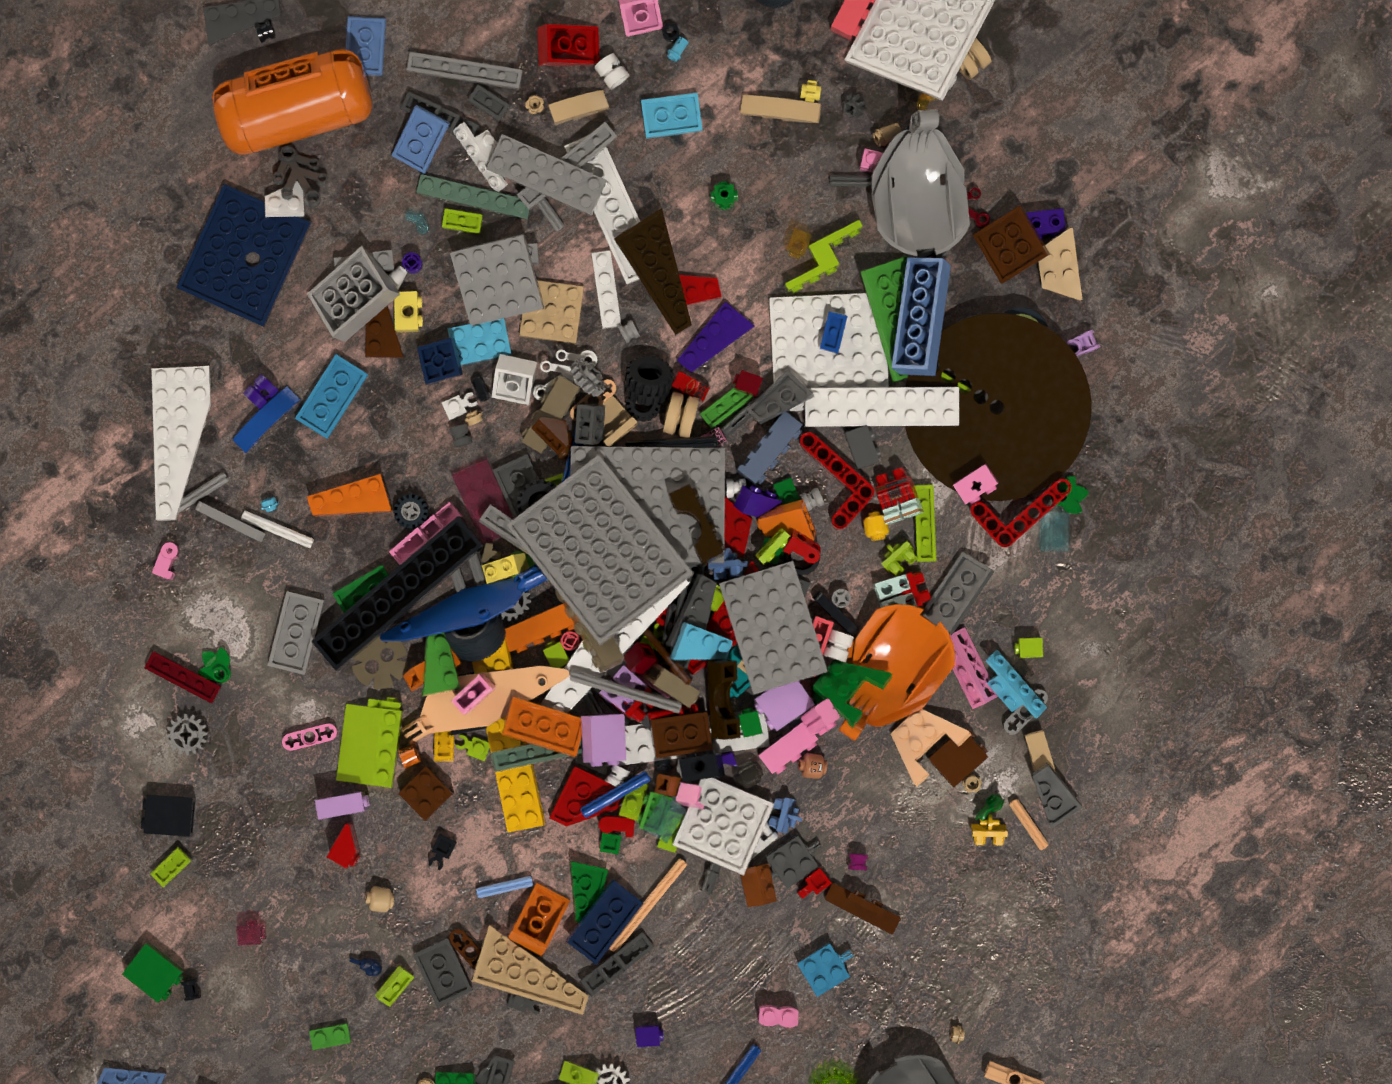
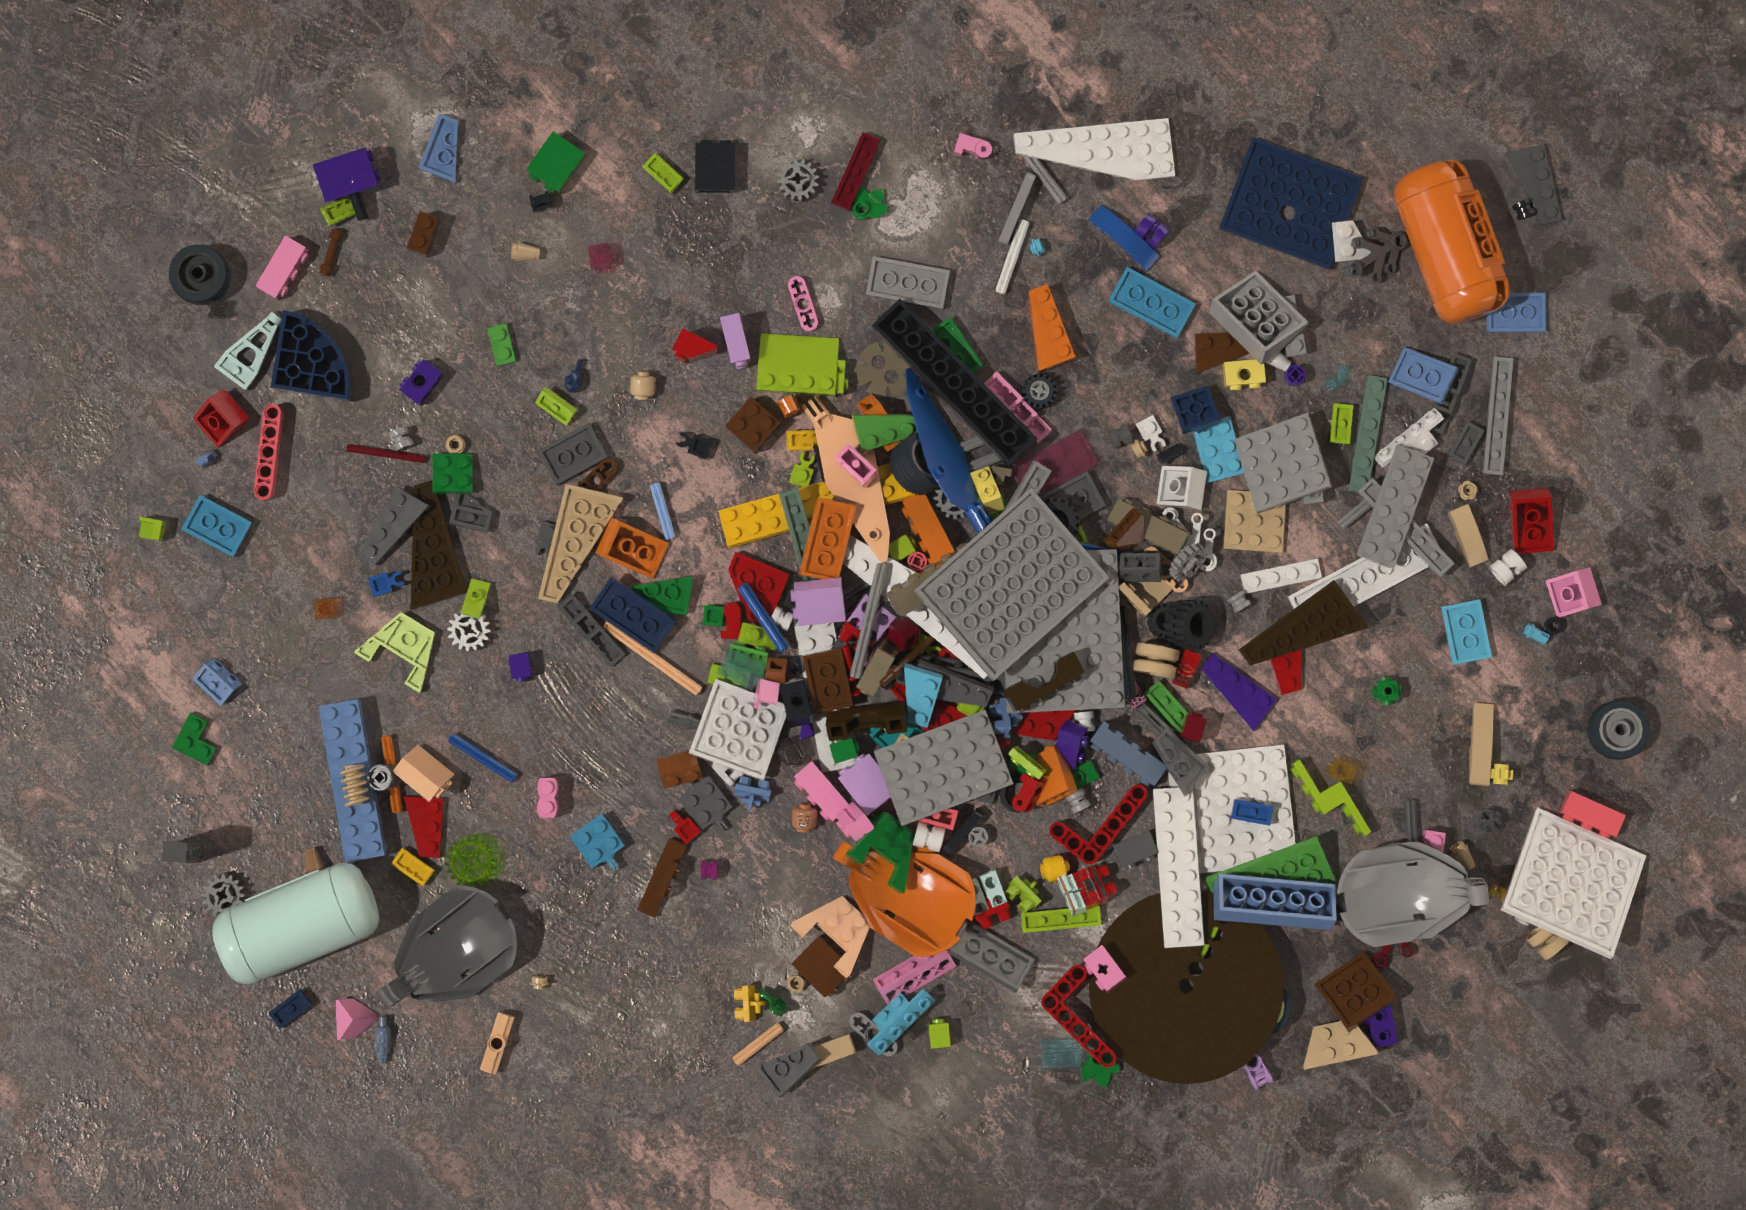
camera: 85 degrees right, 0 degrees up
none -> tan cone [511,242,540,261]

